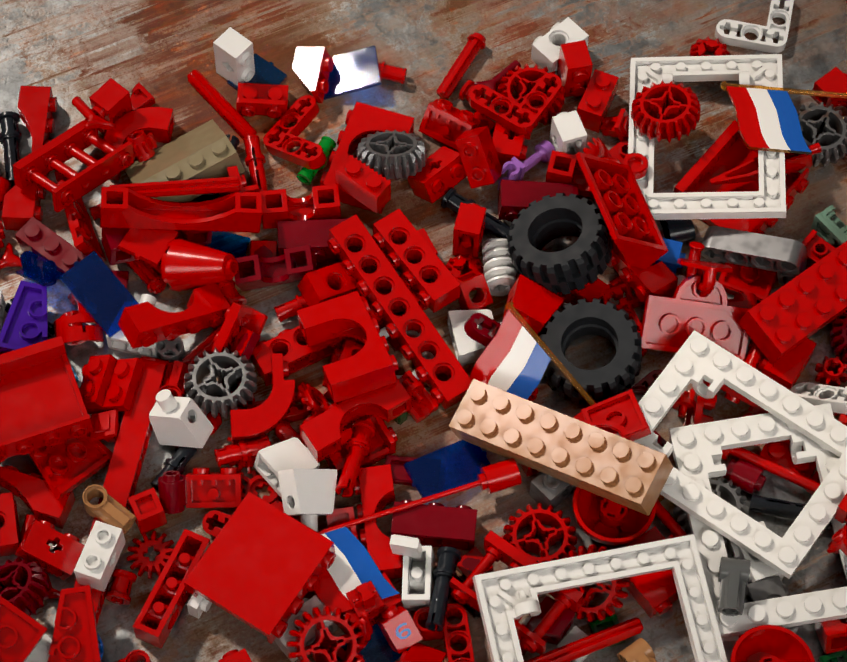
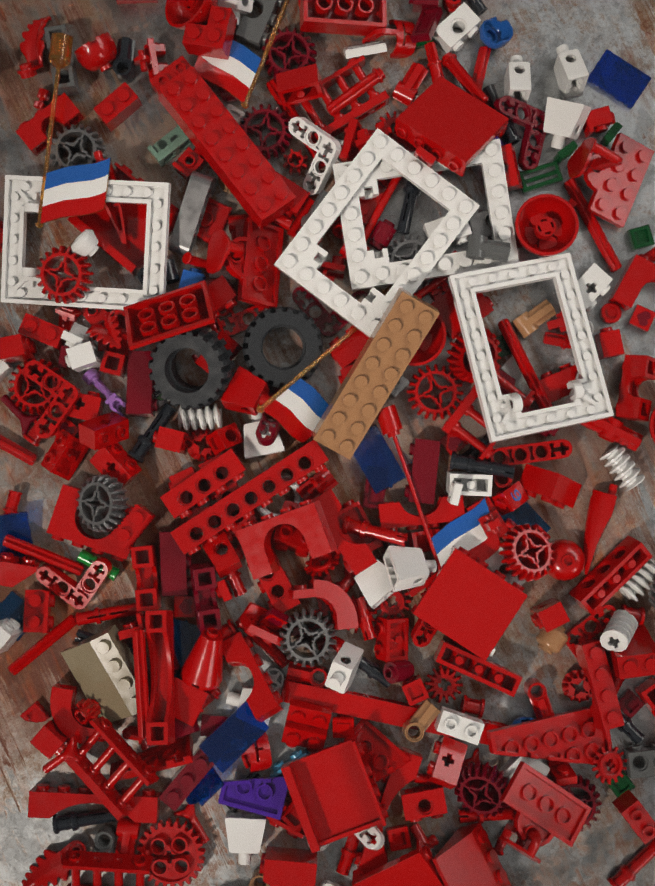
camera: 90 degrees left, 25 degrees up
red tile [581,389,651,441] -> none
red tile [622,153,648,179] -> none
none -> red axle [2,534,84,576]
none -> white bracket [60,322,90,347]
none -> white cone [71,229,99,257]
none -> red plate [215,578,234,602]

